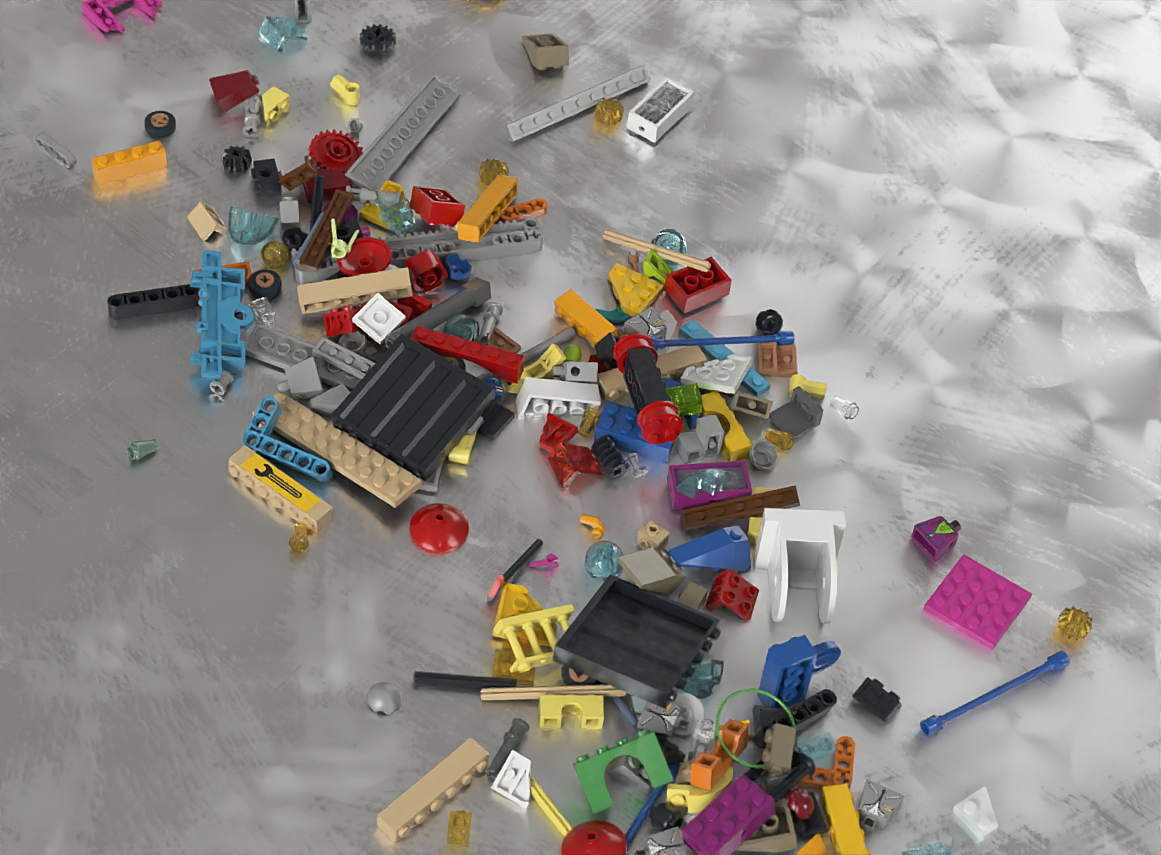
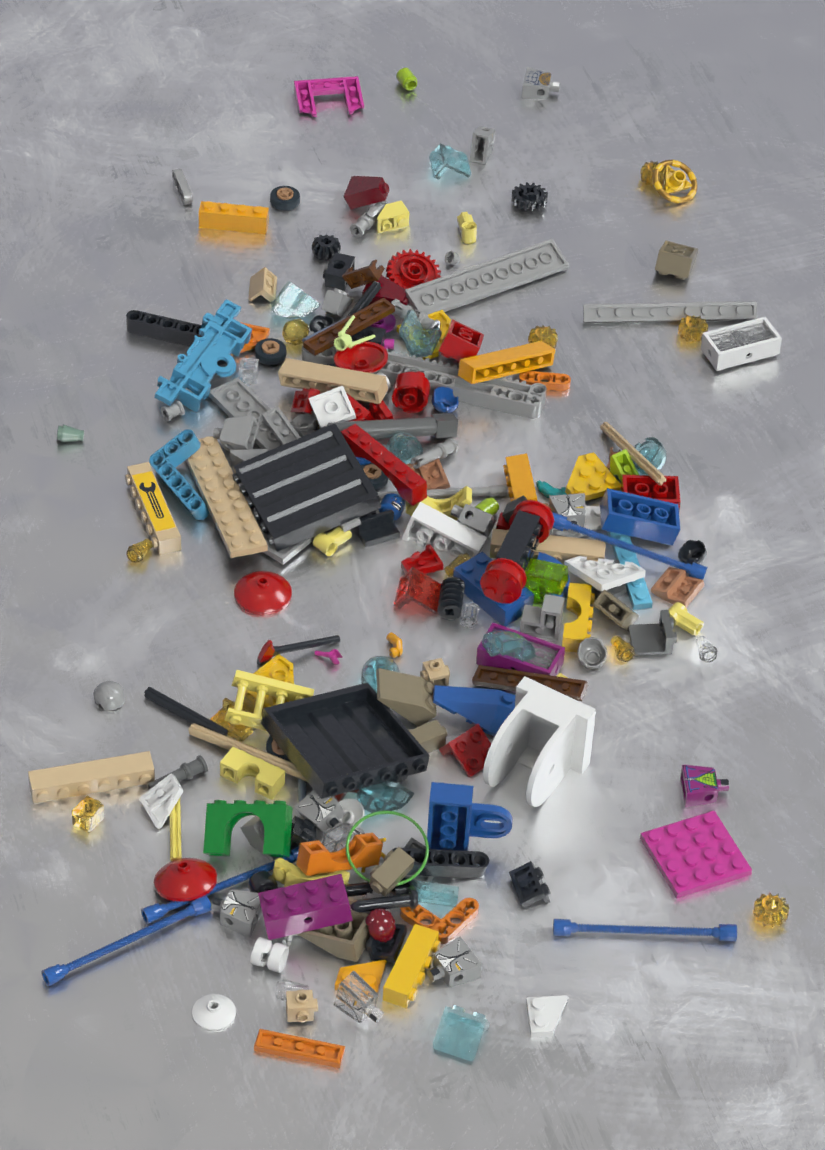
camera: 35 degrees right, 5 degrees down
none -> blue brick [600,488,681,546]

